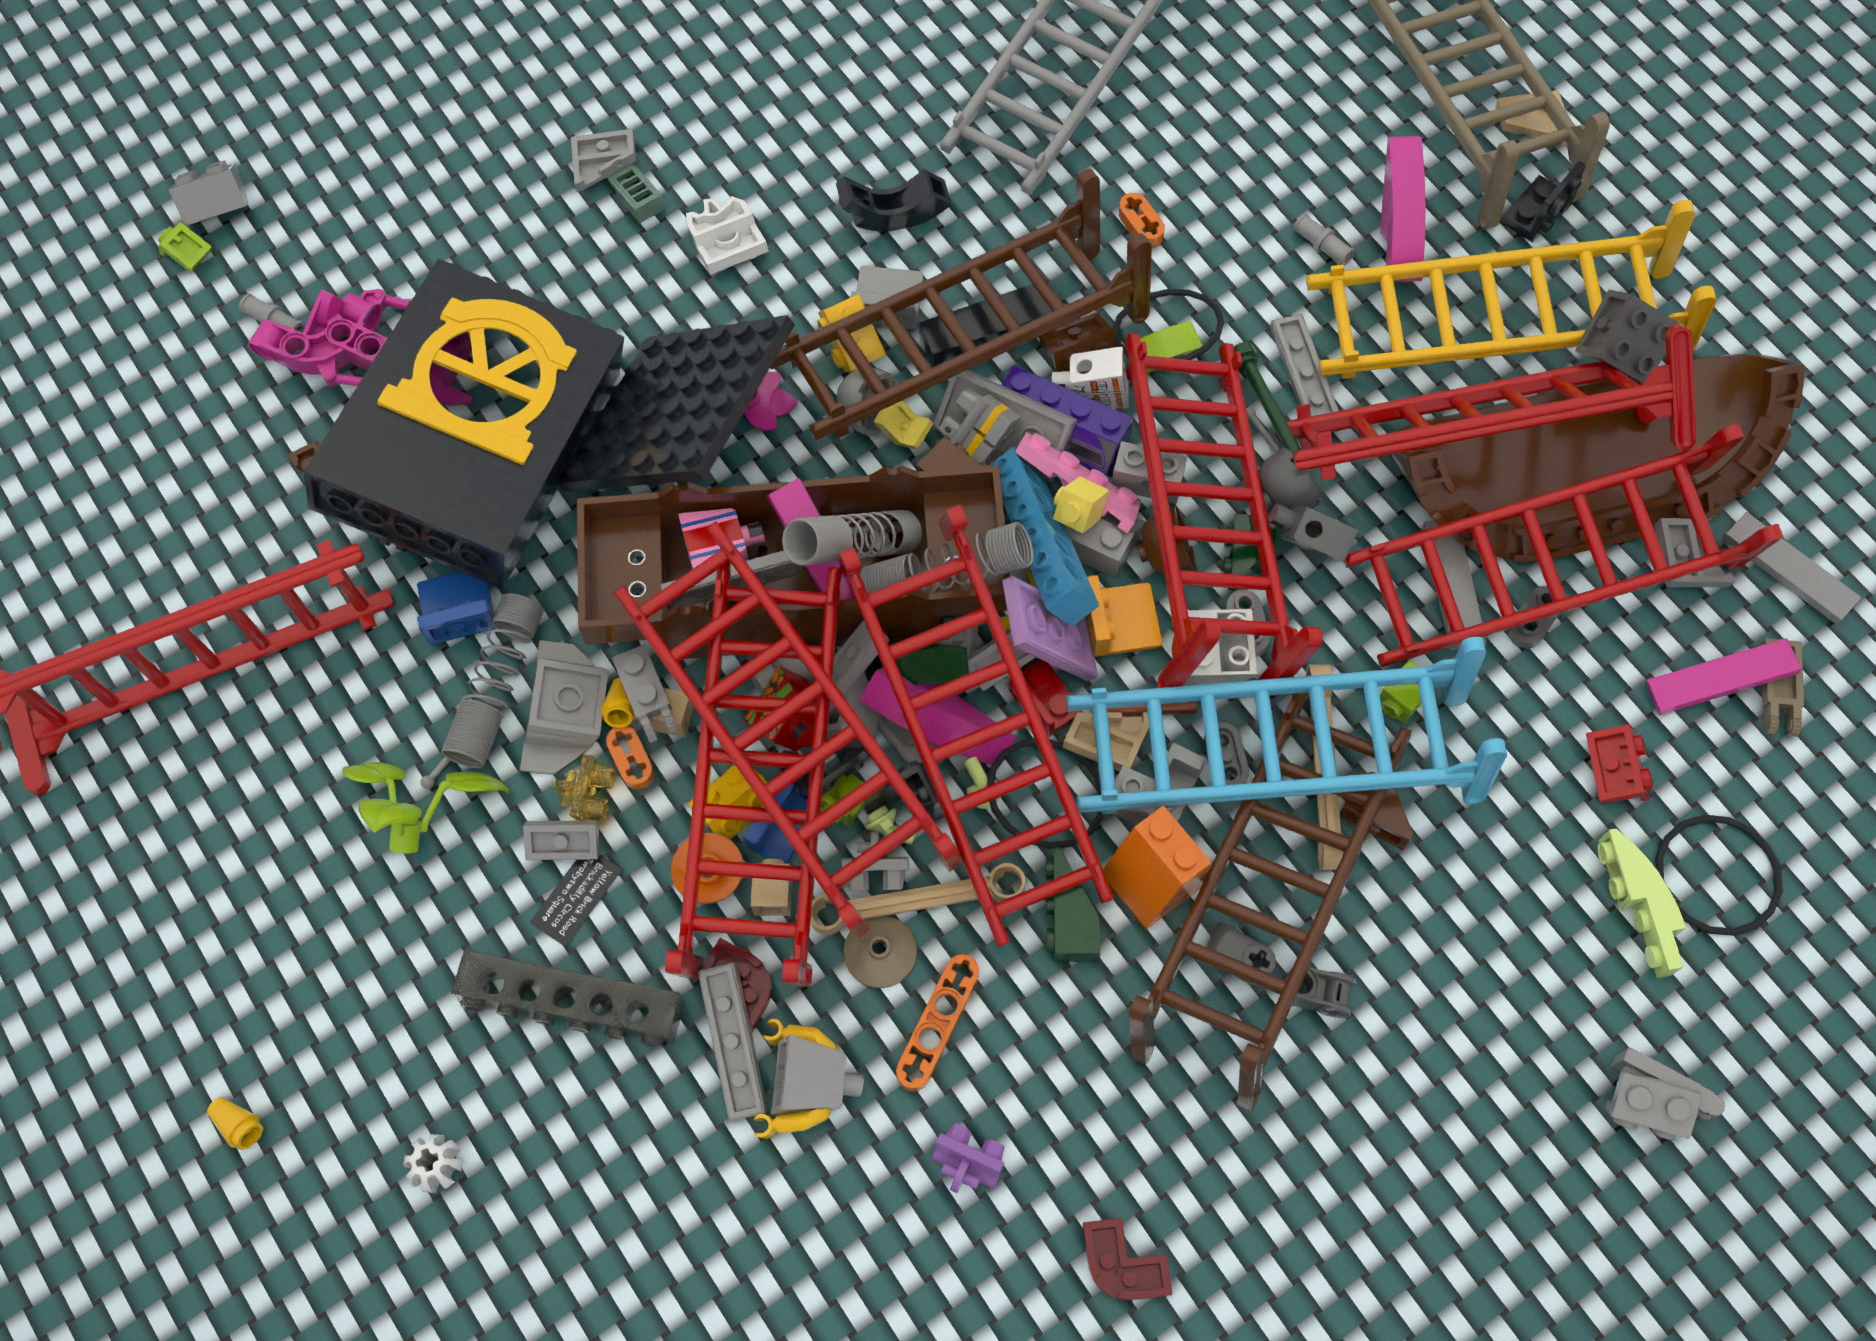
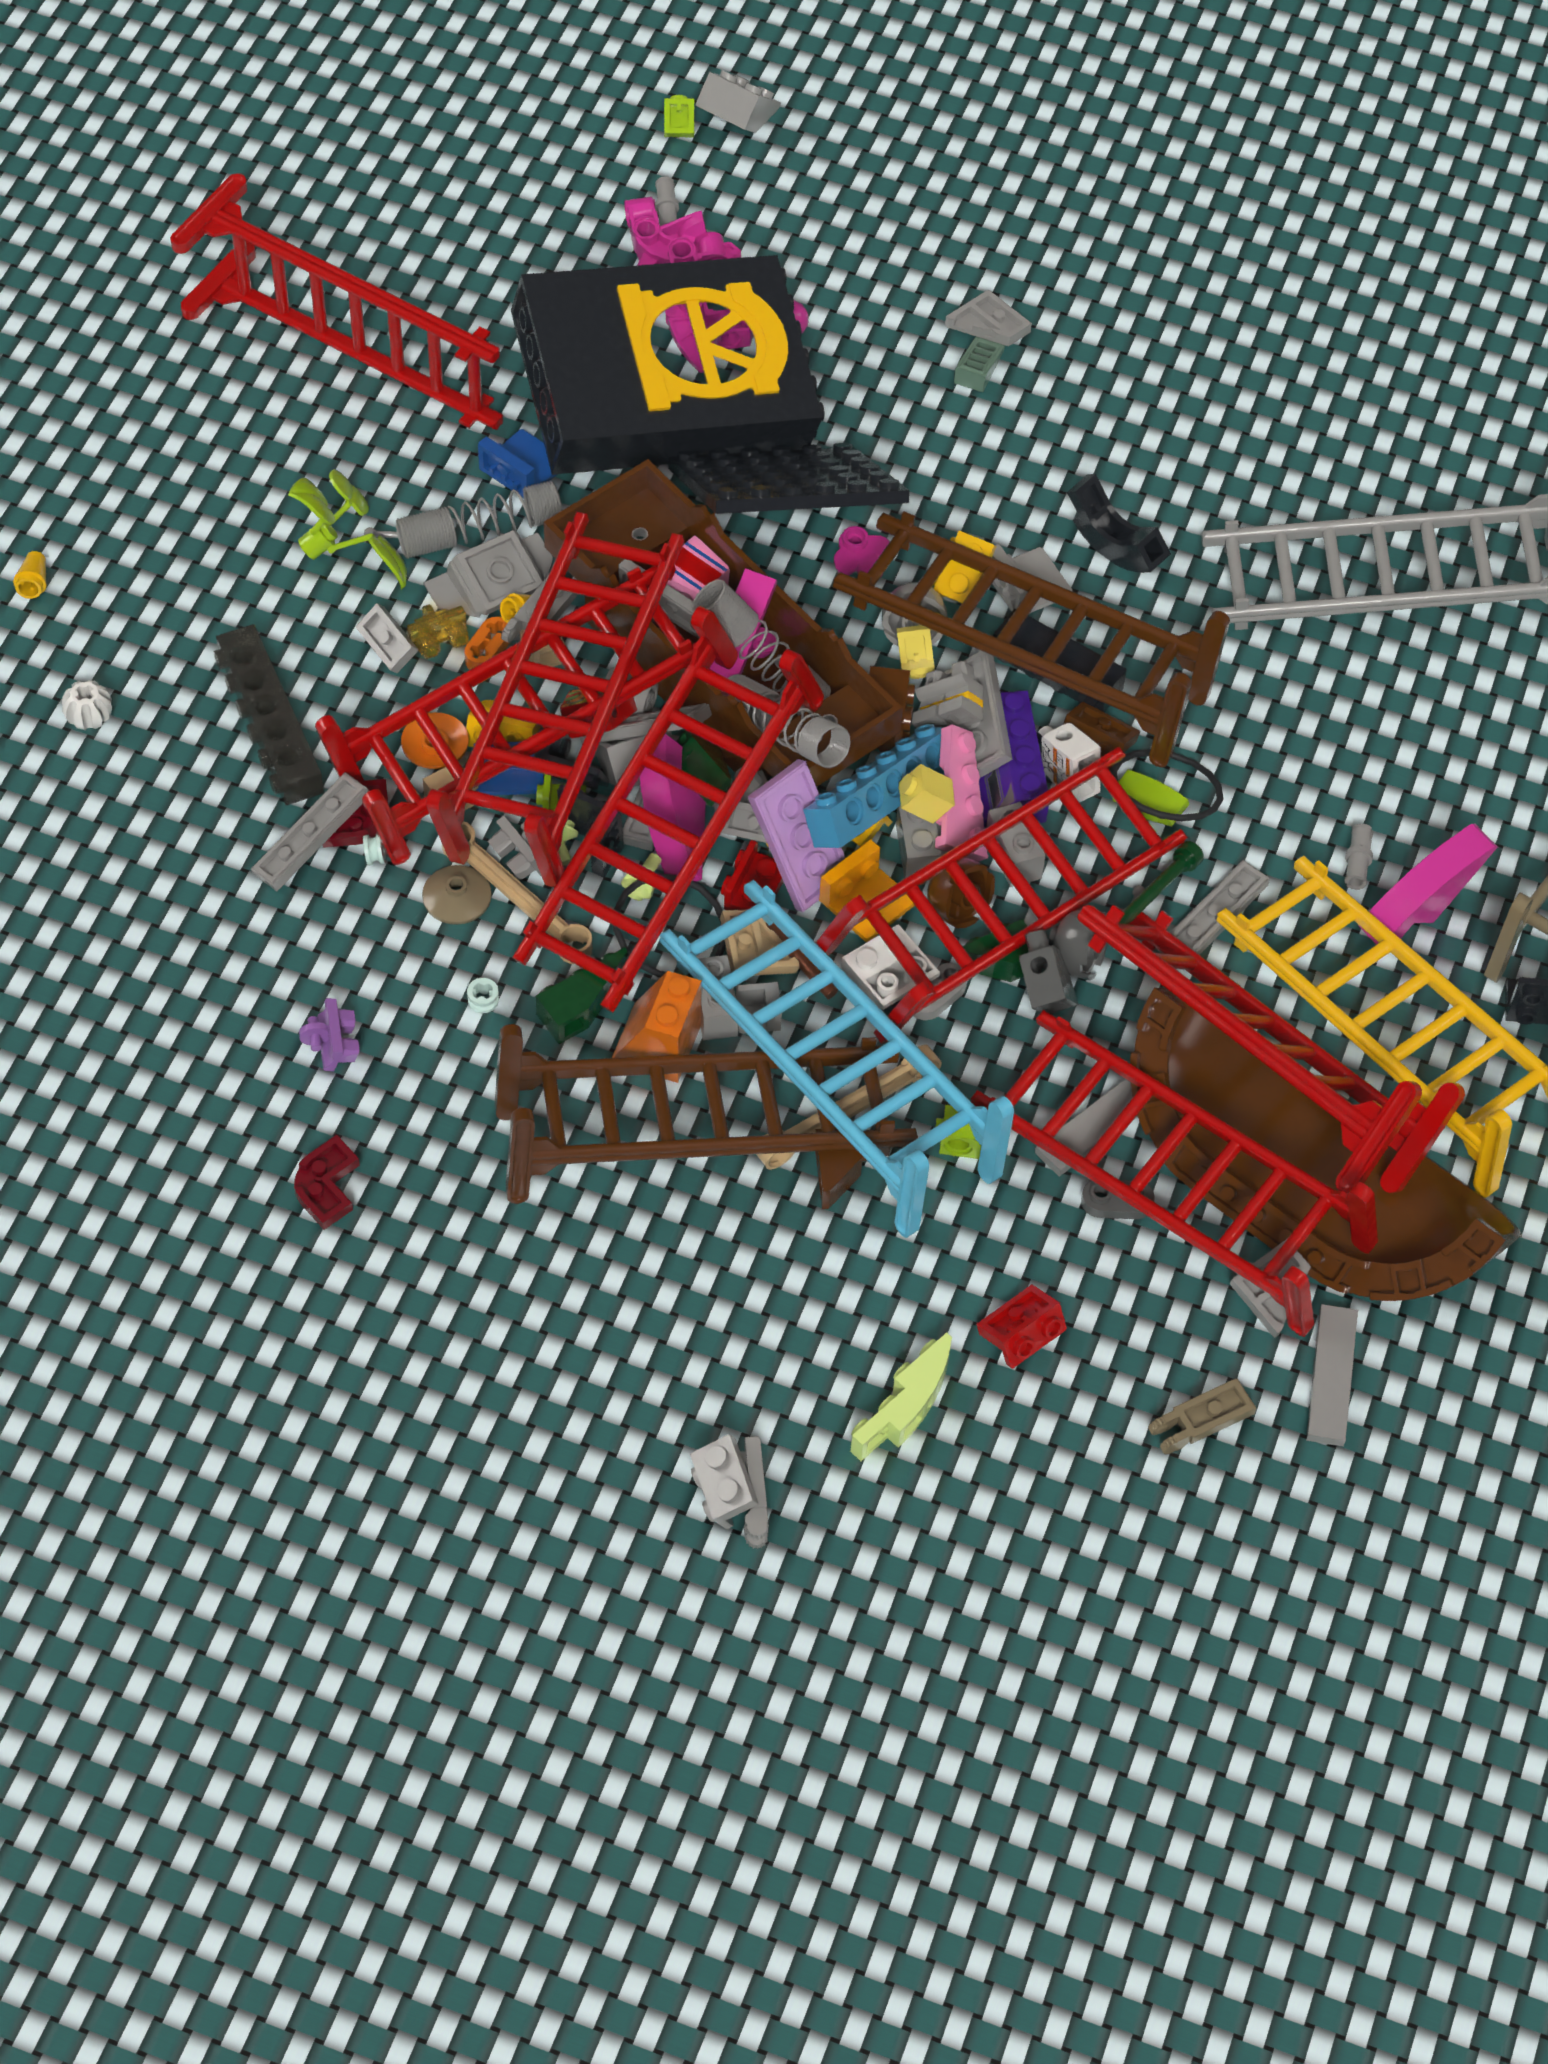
camera: 50 degrees right, 10 degrees down
black sticker [530,855,622,946] -> none
white plate [686,196,769,275] -> none
light grey torso [754,1019,864,1139] -> none
orange beam [896,954,979,1092] -> none
orange beam [1118,193,1165,248] -> none
dark grey plate [1203,721,1249,785] -> none
dark grey piece [1205,923,1276,986] -> none
dark grey piece [1283,967,1356,1018] -> none
dark grey bracket [1575,289,1680,384] -> none
dark pink tile [1646,638,1802,715] -> none
black piece [1655,815,1783,936] -> none
none -> light aqua bush [363,834,386,866]
none -> light aqua bush [467,978,499,1013]

